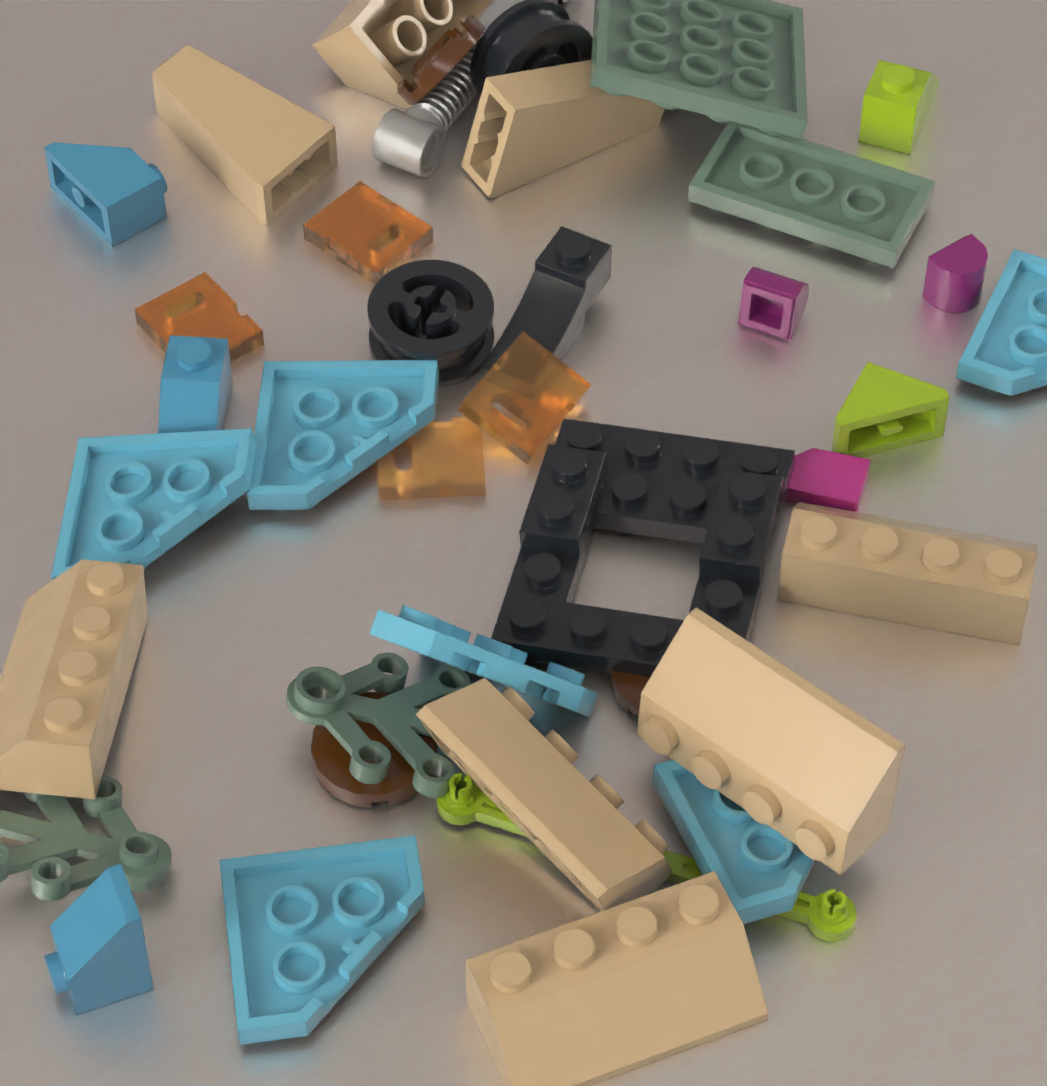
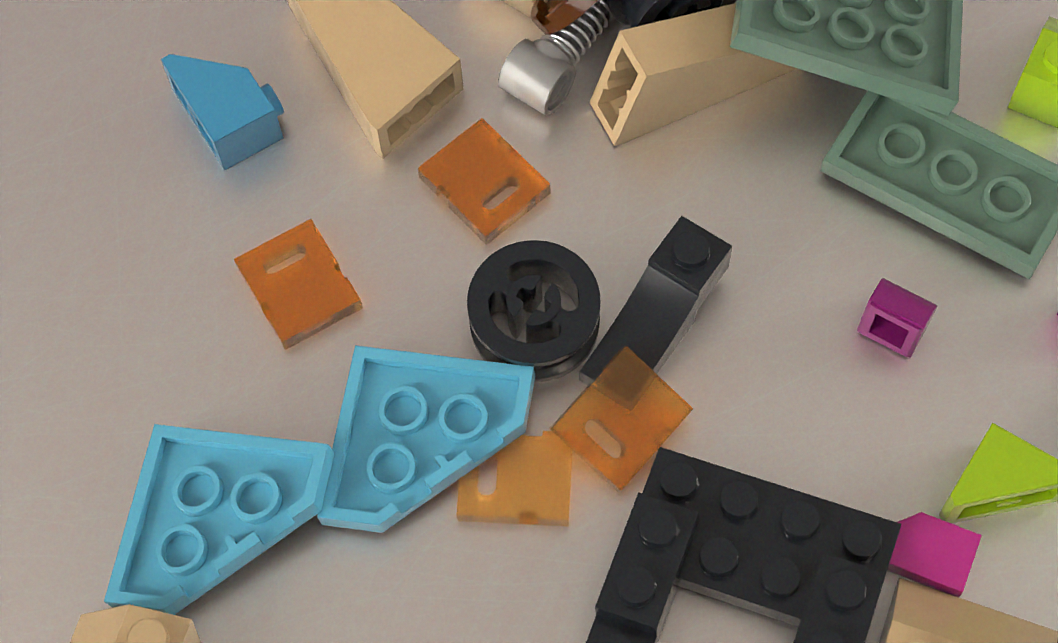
camera: 10 degrees right, 15 degrees up
dark azure slope [158,335,233,433] -> none

